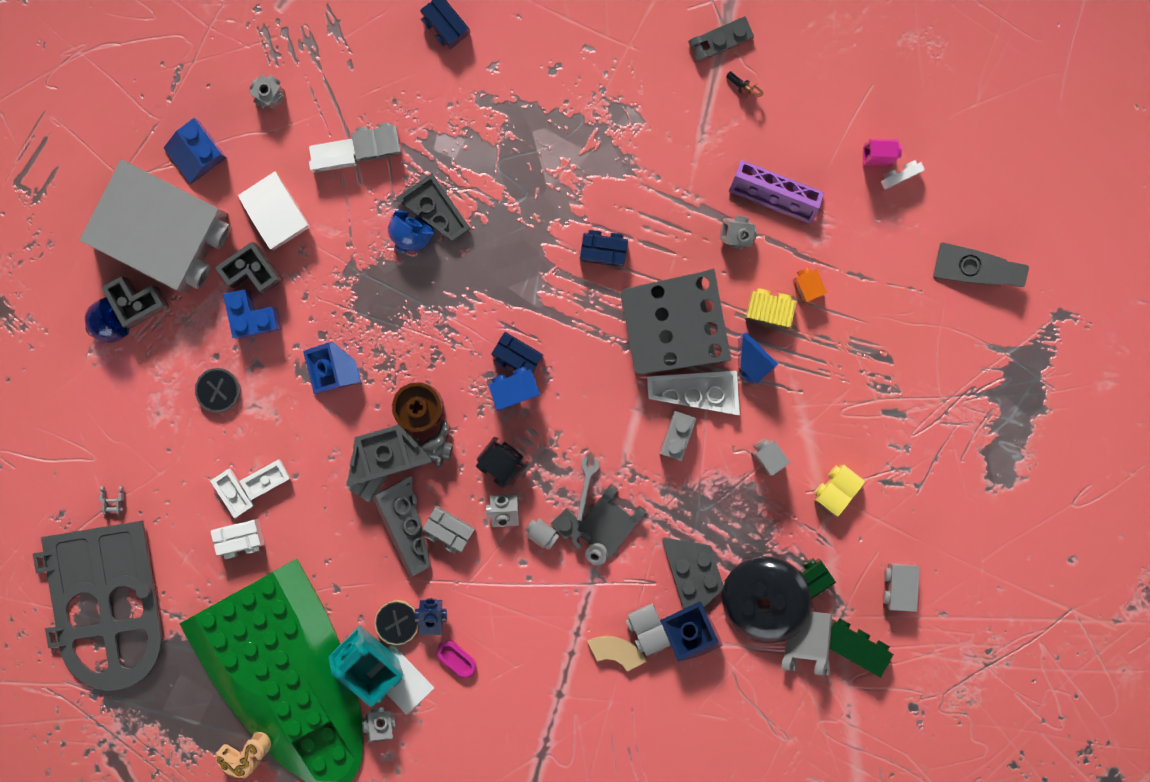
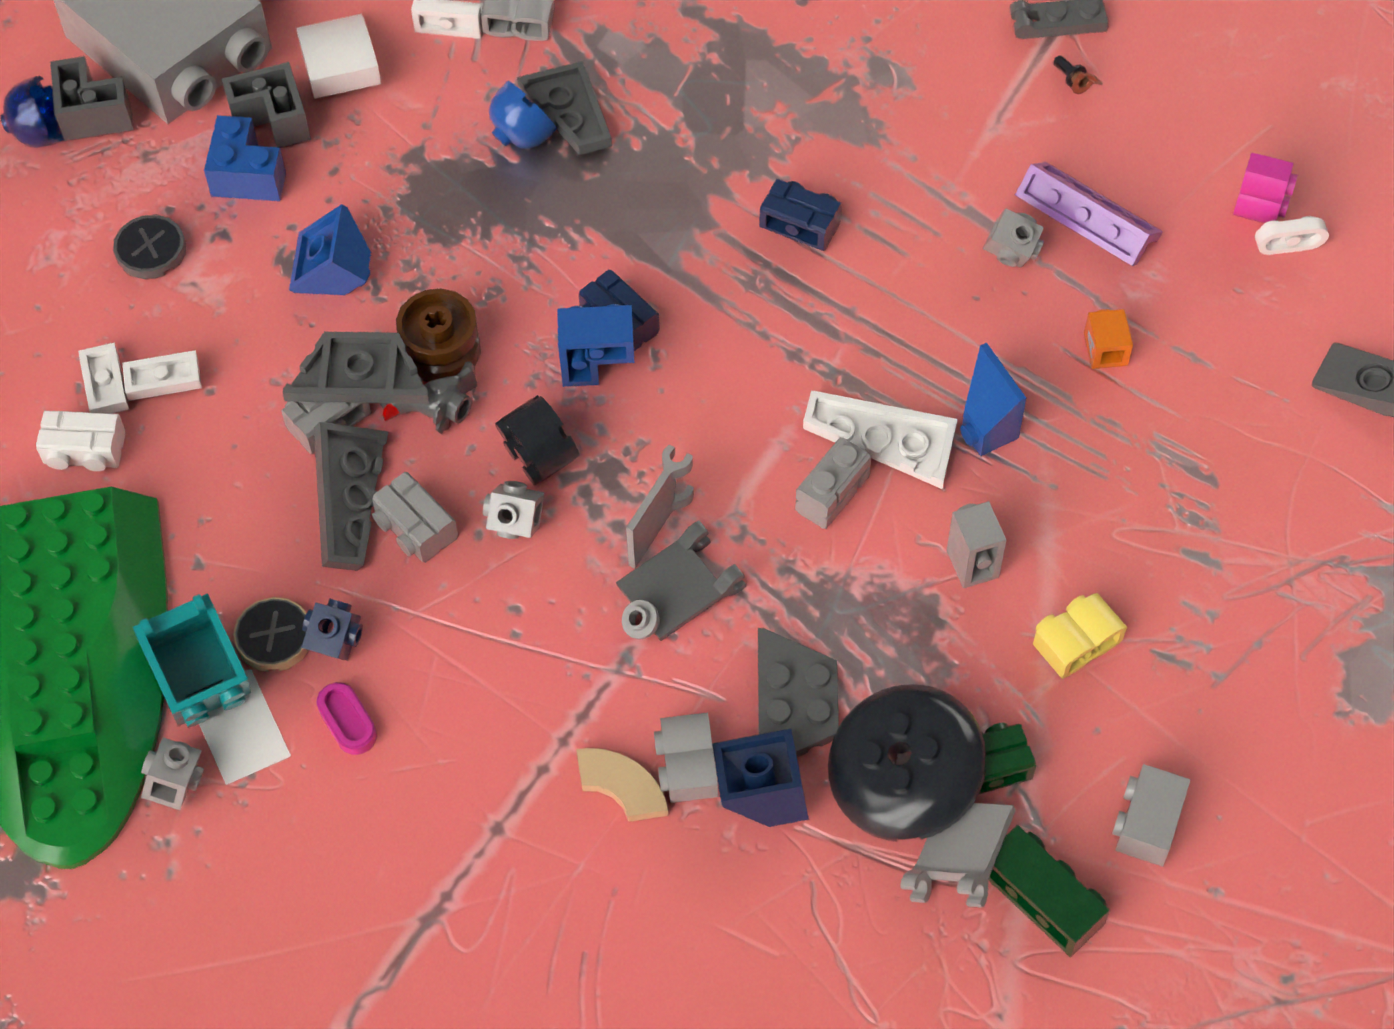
camera: 20 degrees right, 30 degrees down
light grey brick [525,518,559,550] -> none
dark grey plate [551,508,591,549] -> none
dark grey piece [621,269,731,374] -> none
light yellow brick [745,288,797,328] -> none

